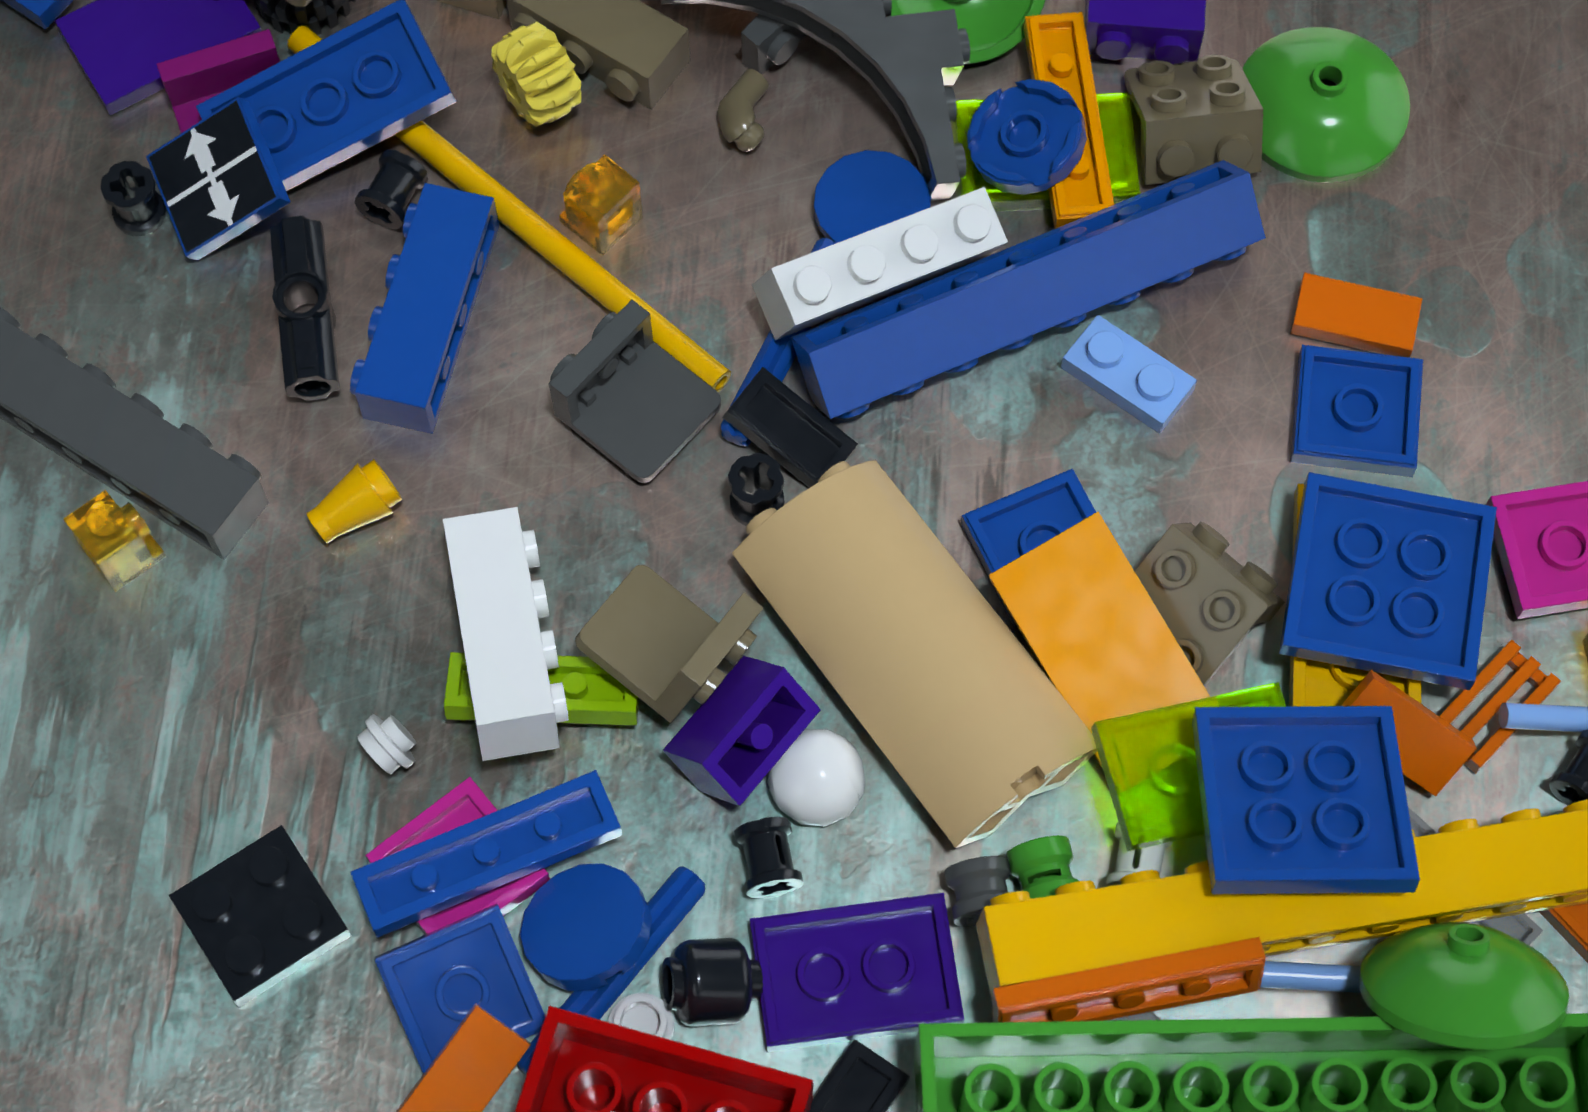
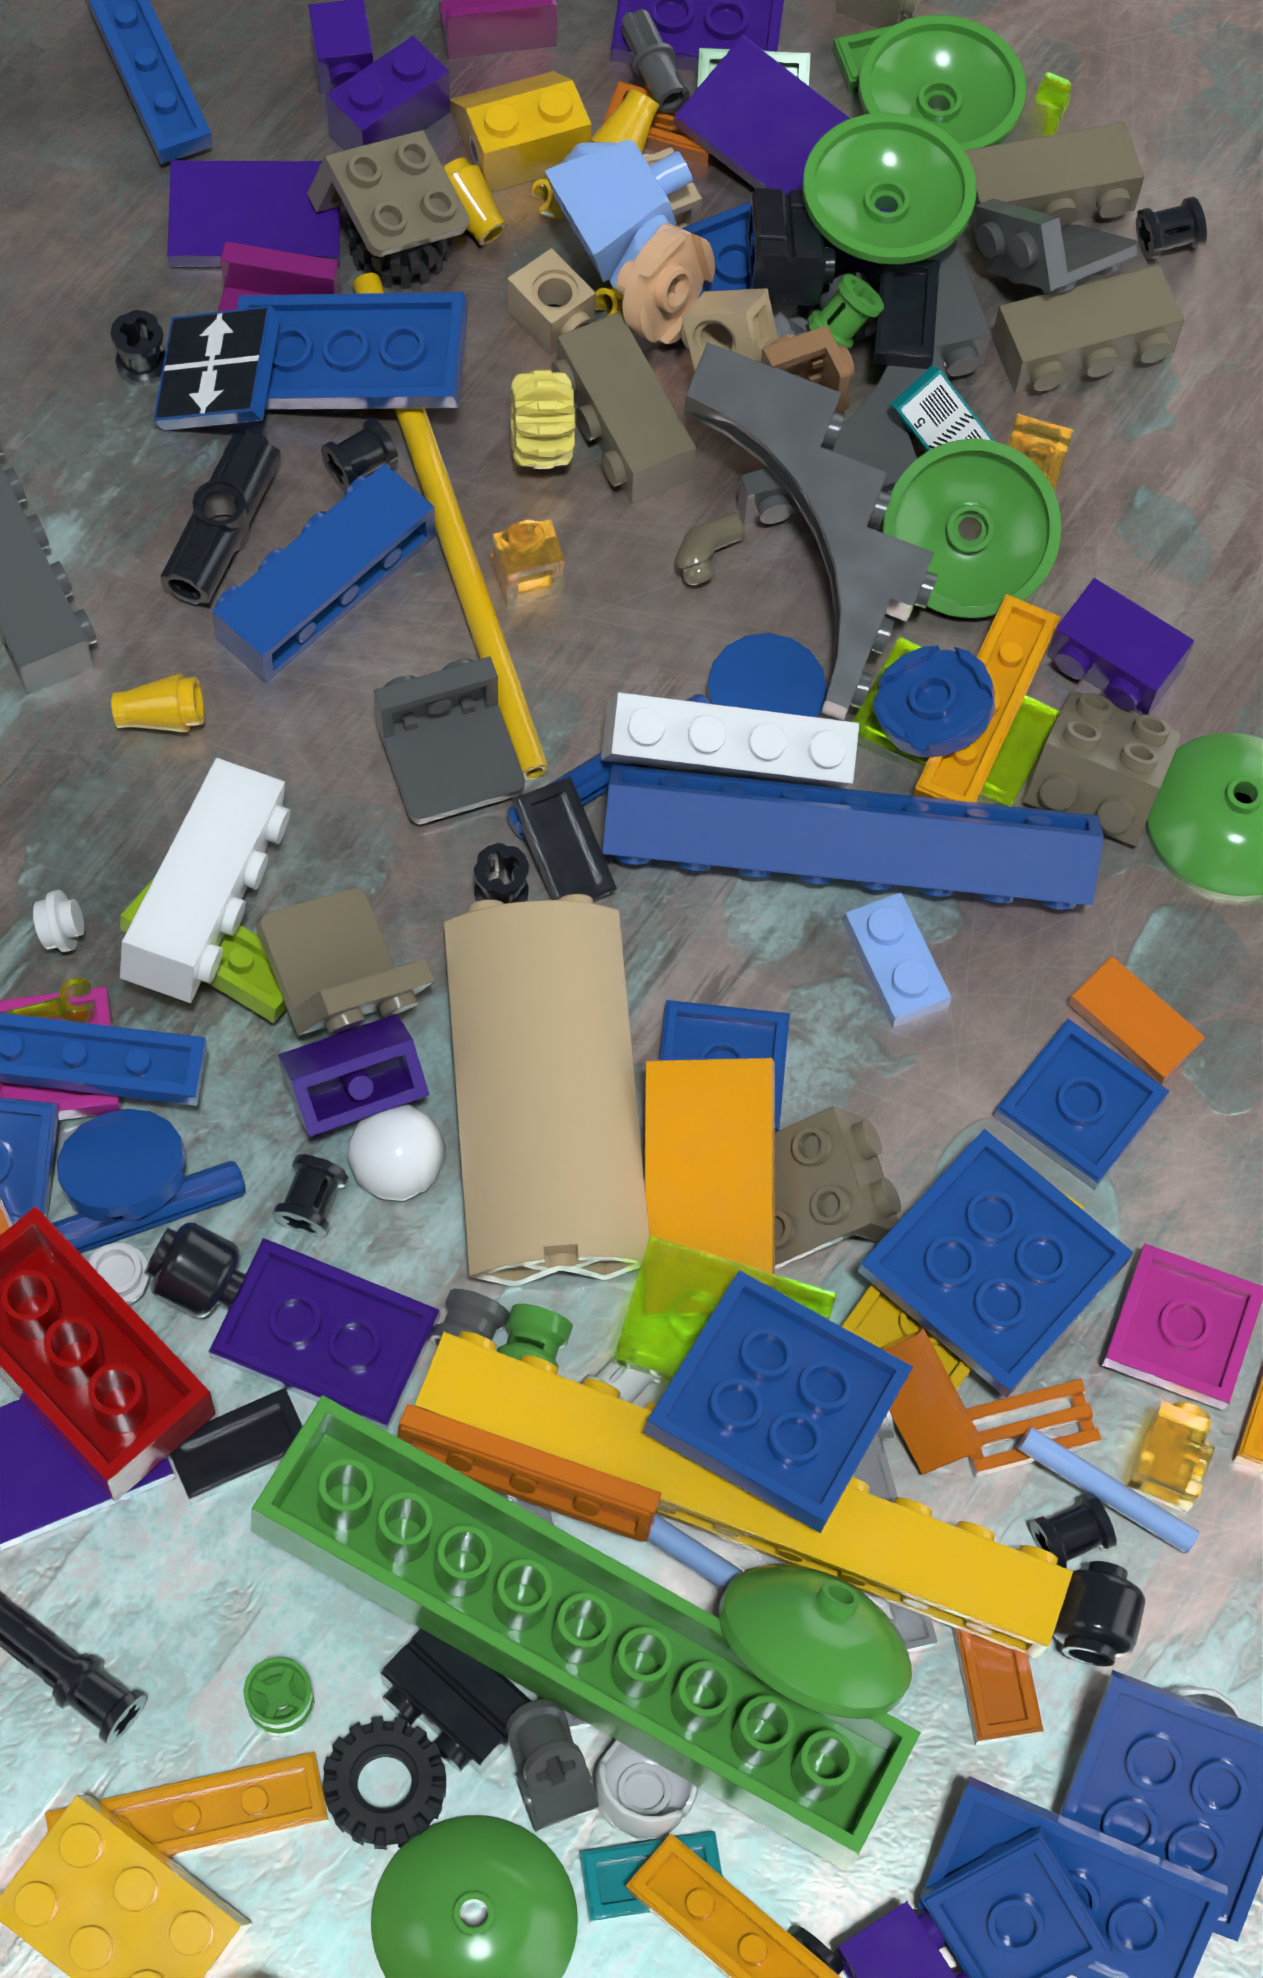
camera: 25 degrees right, 0 degrees up
none -> clear neon green hand [5,977,95,1023]

